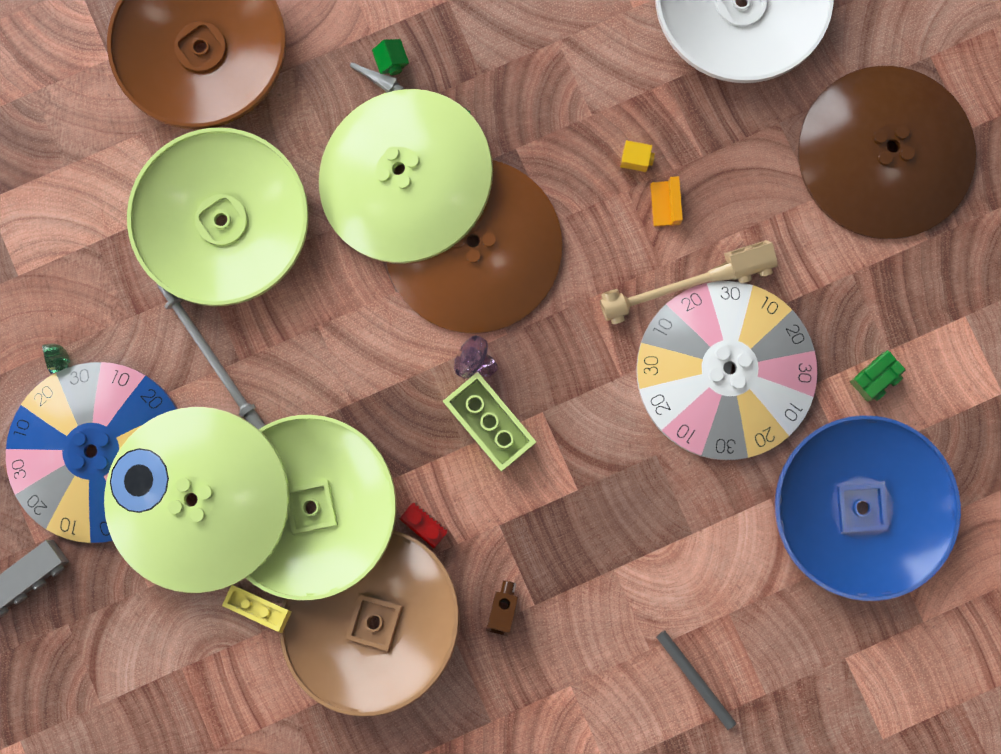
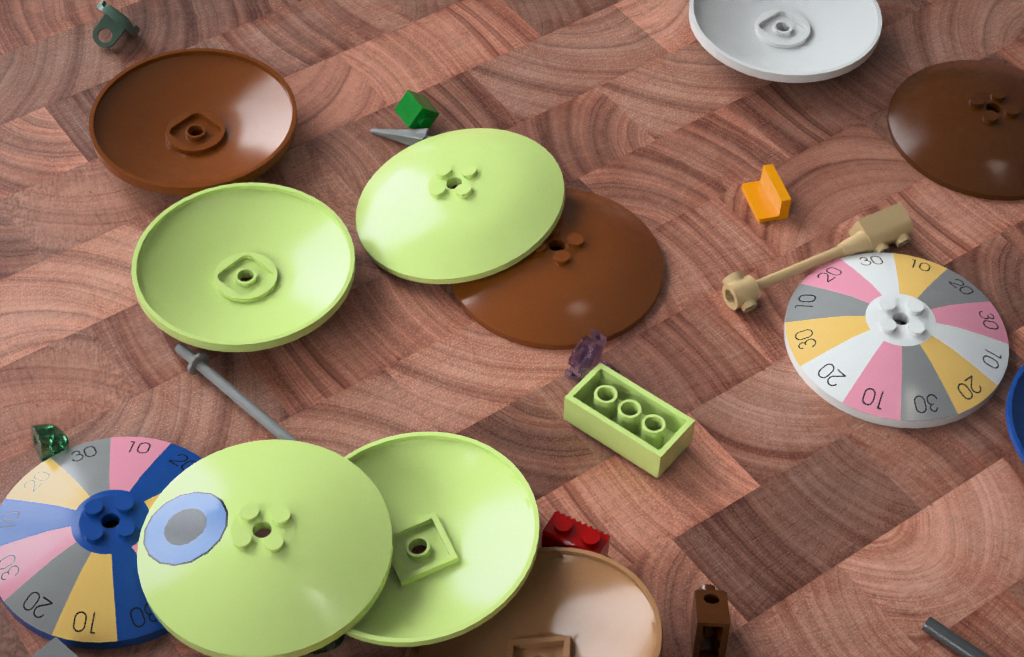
camera: 15 degrees left, 35 degrees down
yellow brick [620,140,655,172] -> none

